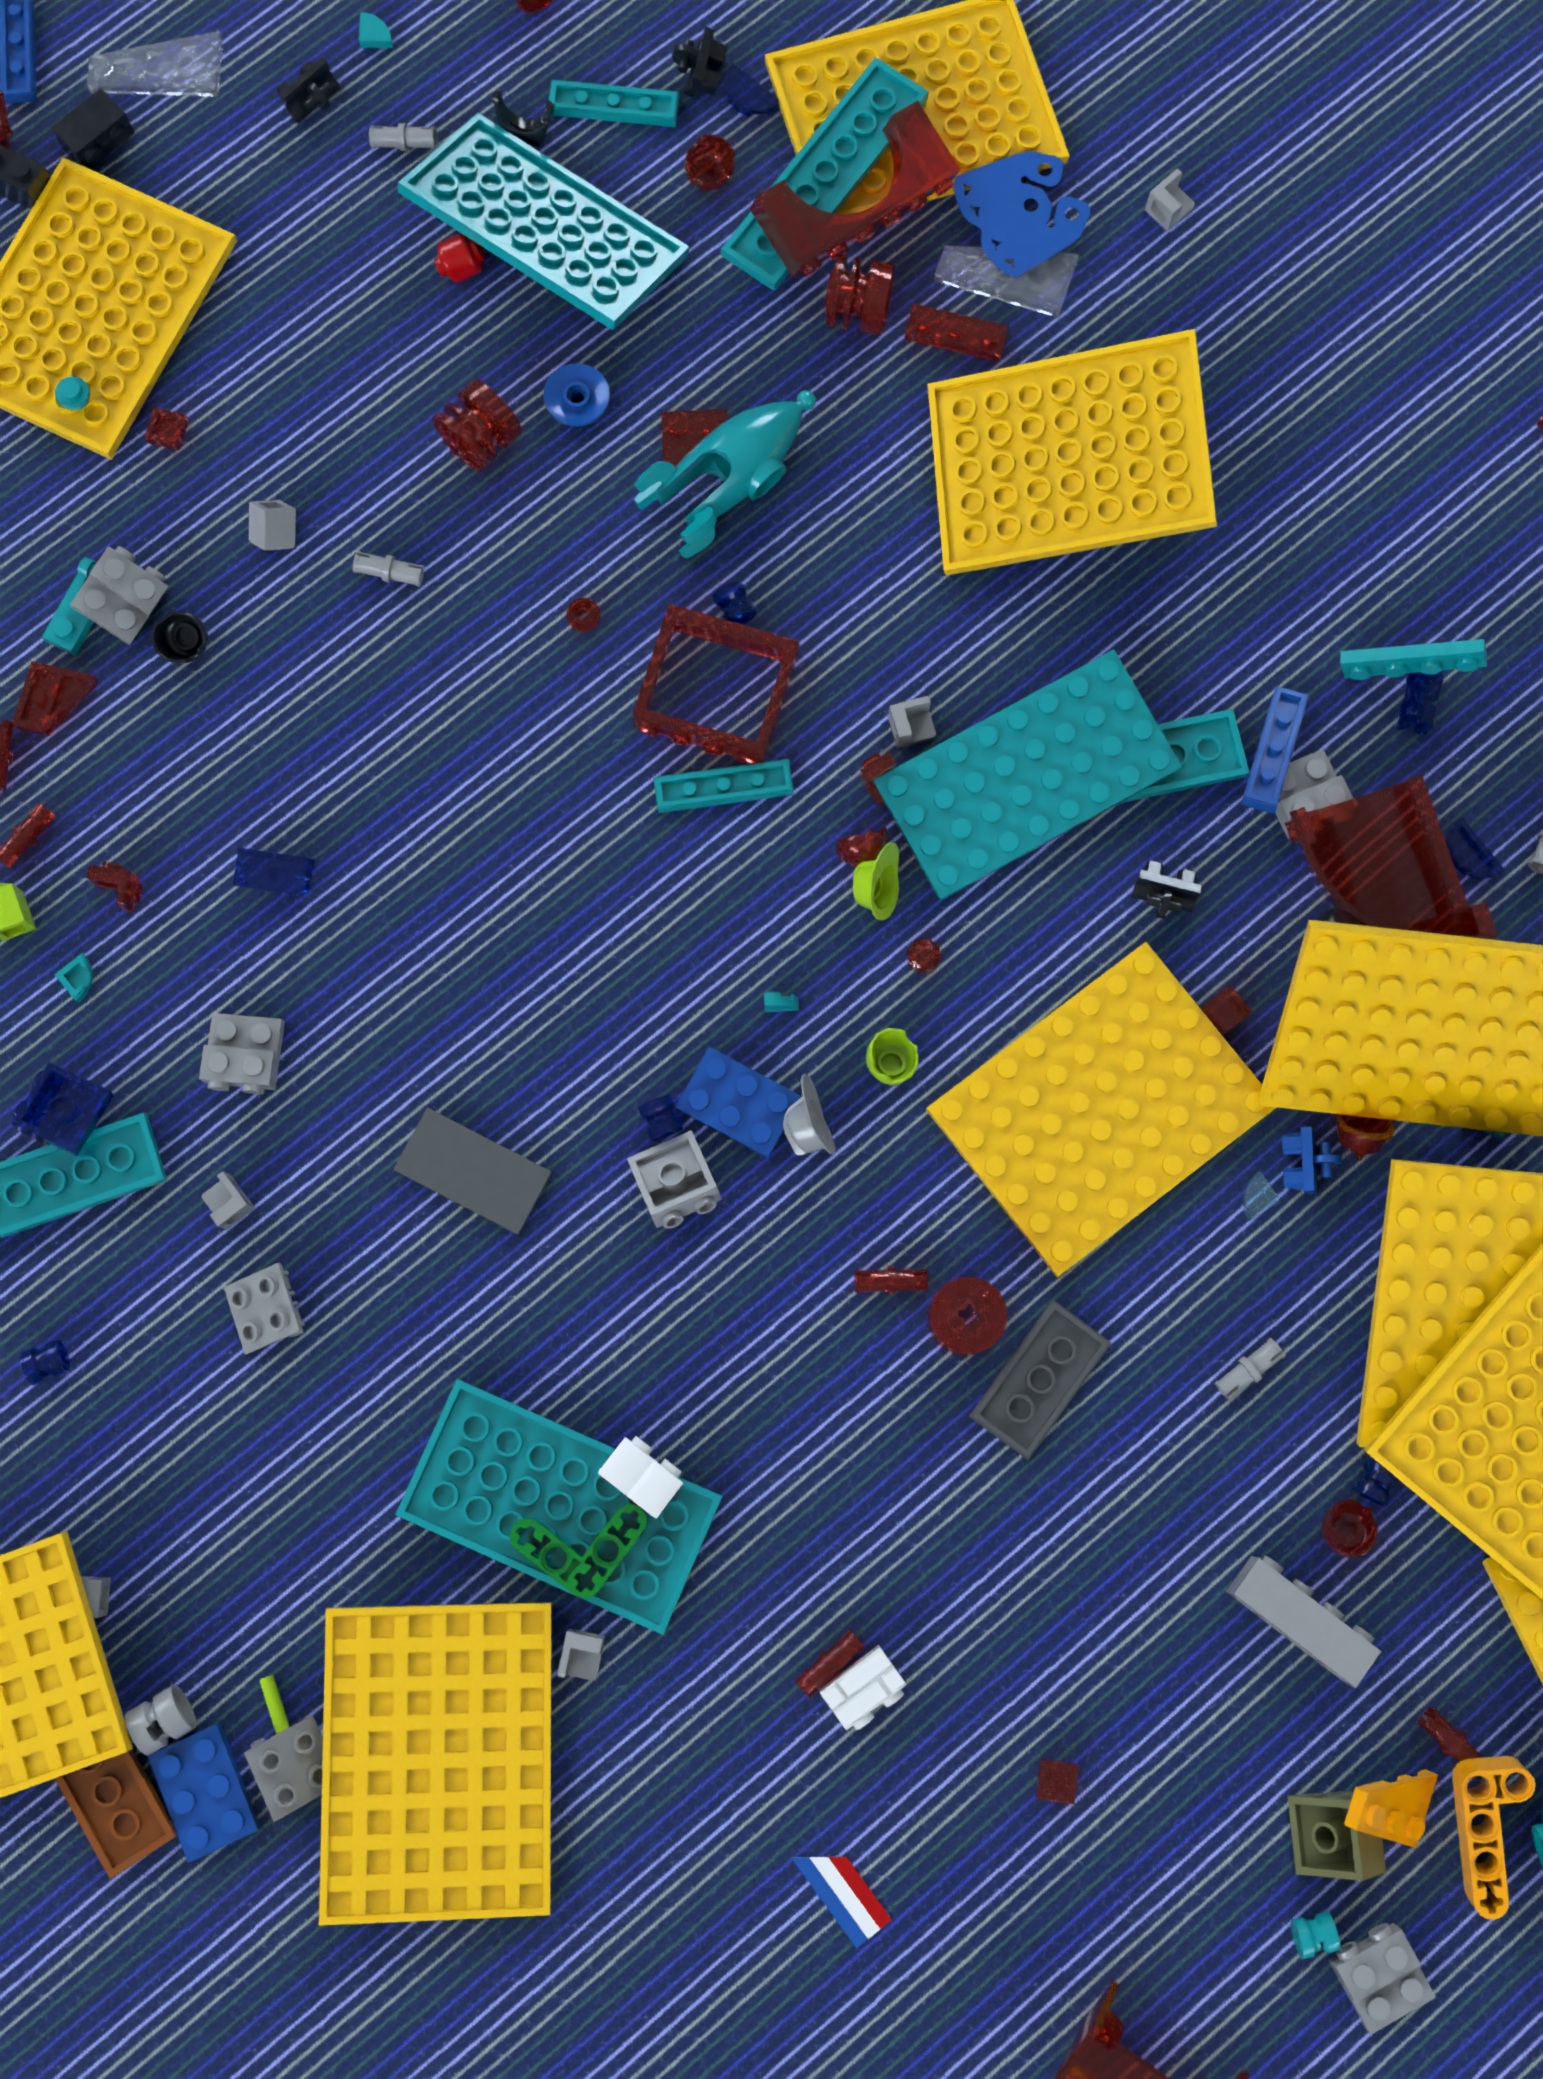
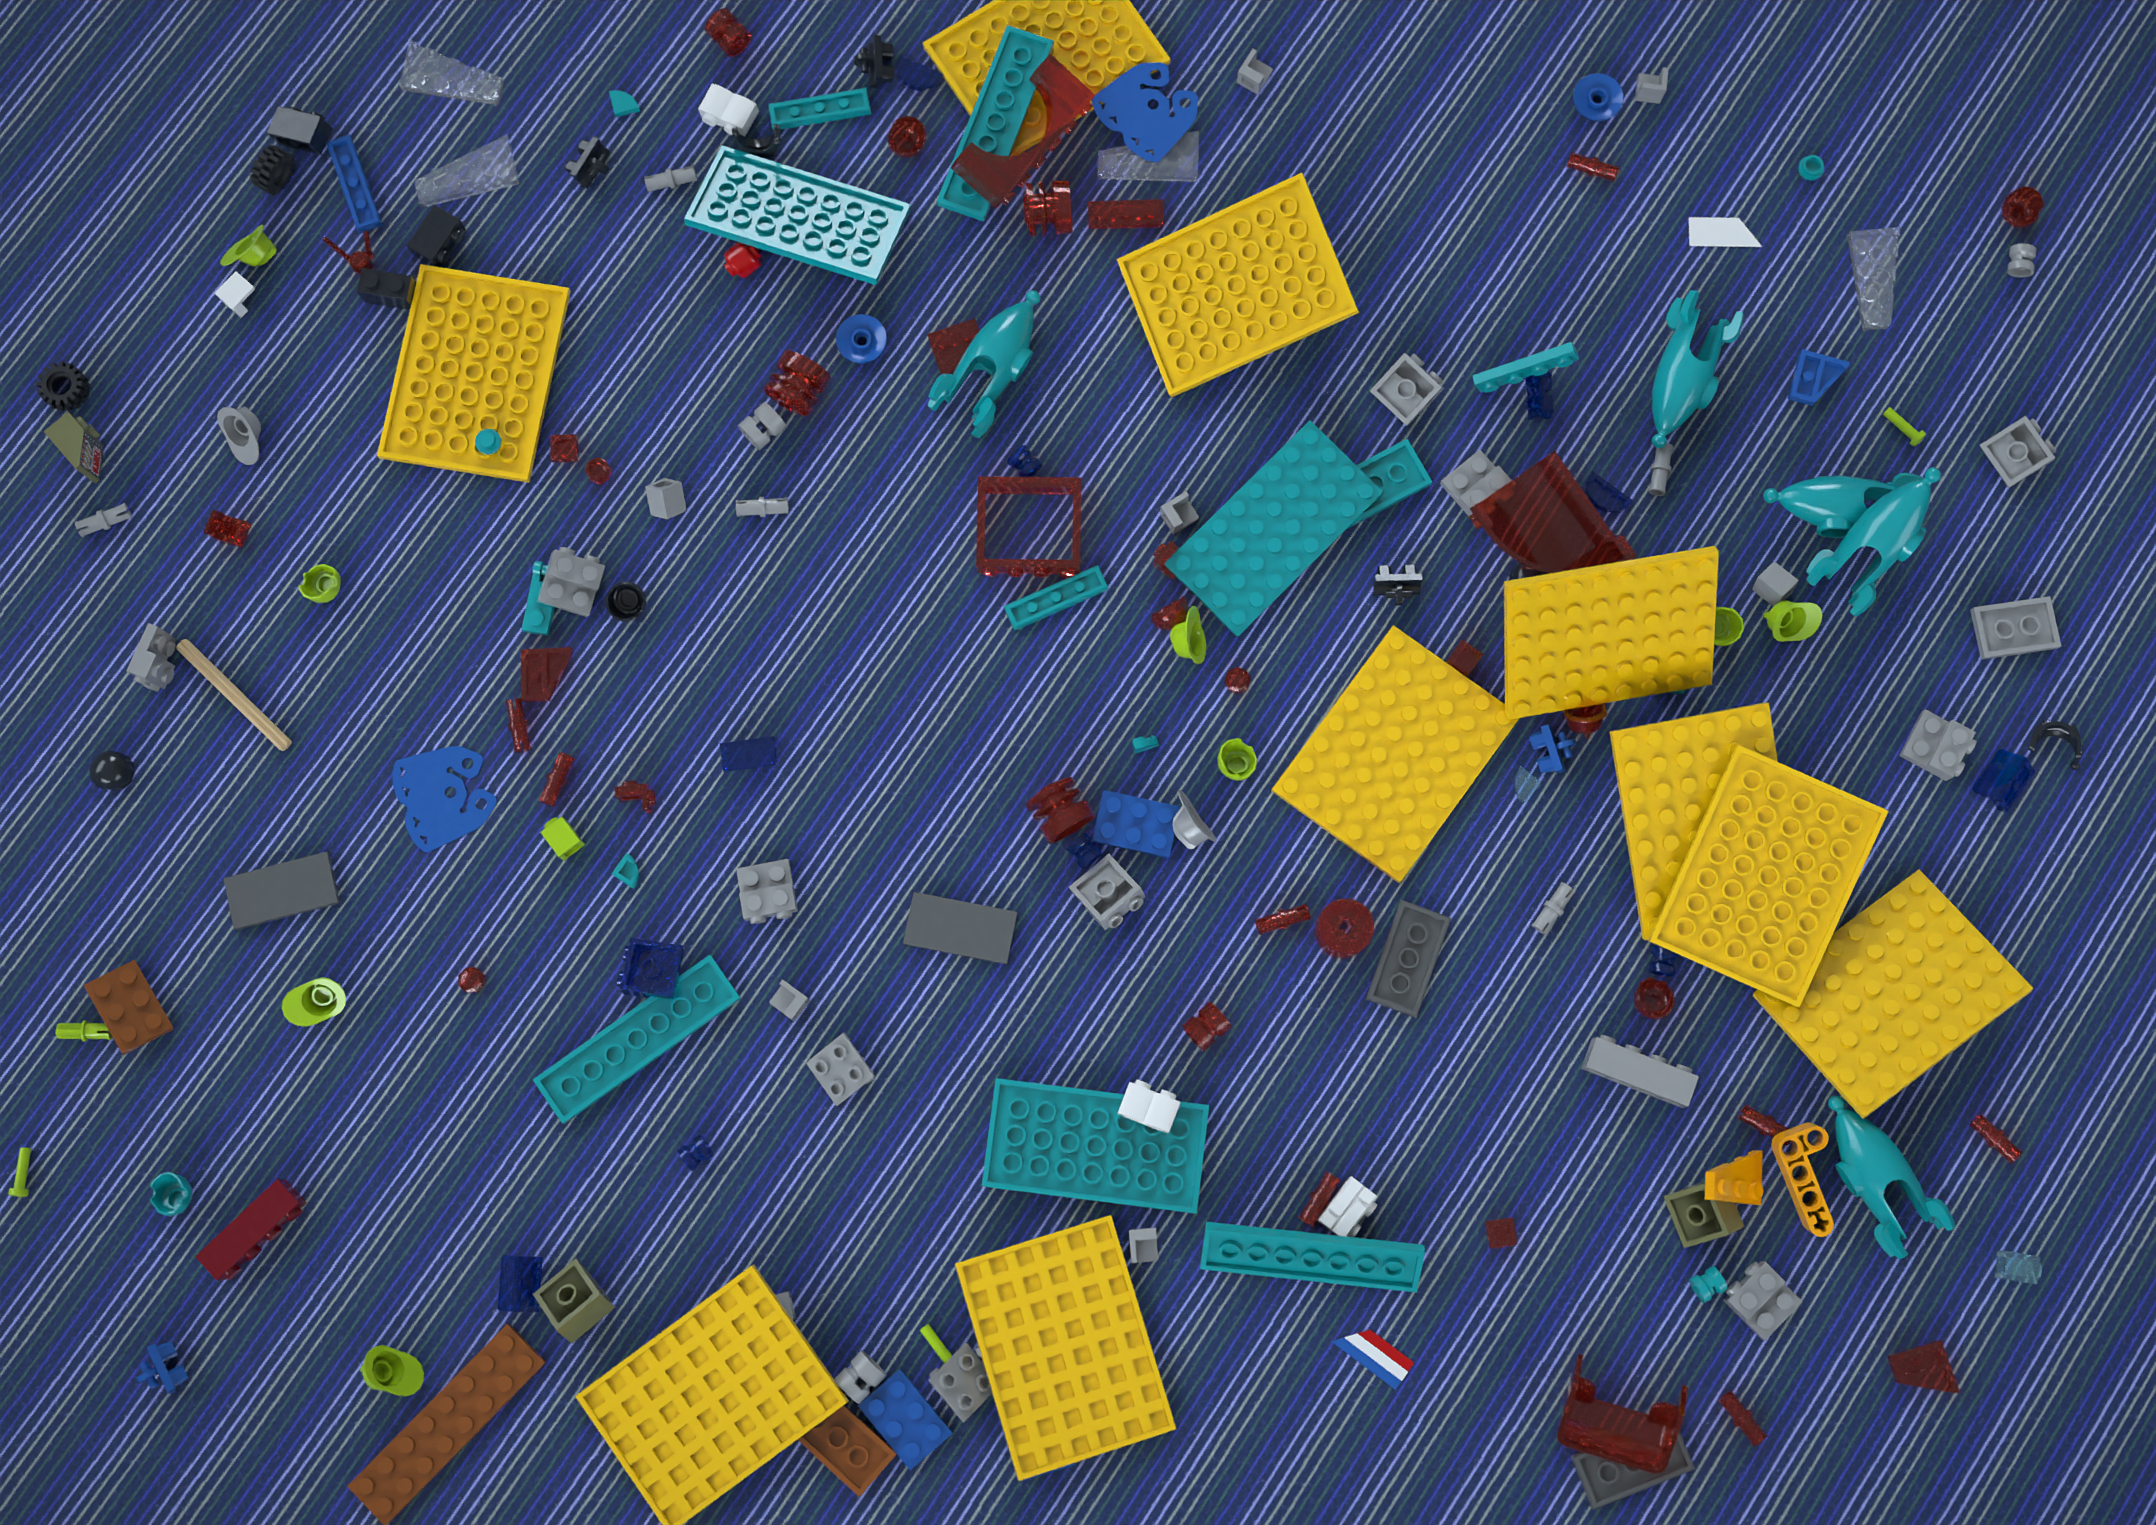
camera: 15 degrees left, 0 degrees up
green beam [510,1503,648,1599] -> none
clear red plate [567,598,601,632] -> none
blue tile [1241,686,1309,814] -> none
none -> clear red tile [585,457,612,485]
none -> white brick [698,84,759,136]
none -> light grey wheel [738,402,786,450]
none -> clear red wheel [1026,777,1096,844]
none -> clear red wheel [1182,1001,1232,1052]
none -> teal plate [1200,1222,1425,1292]
none -> light grey plate [1370,353,1444,426]

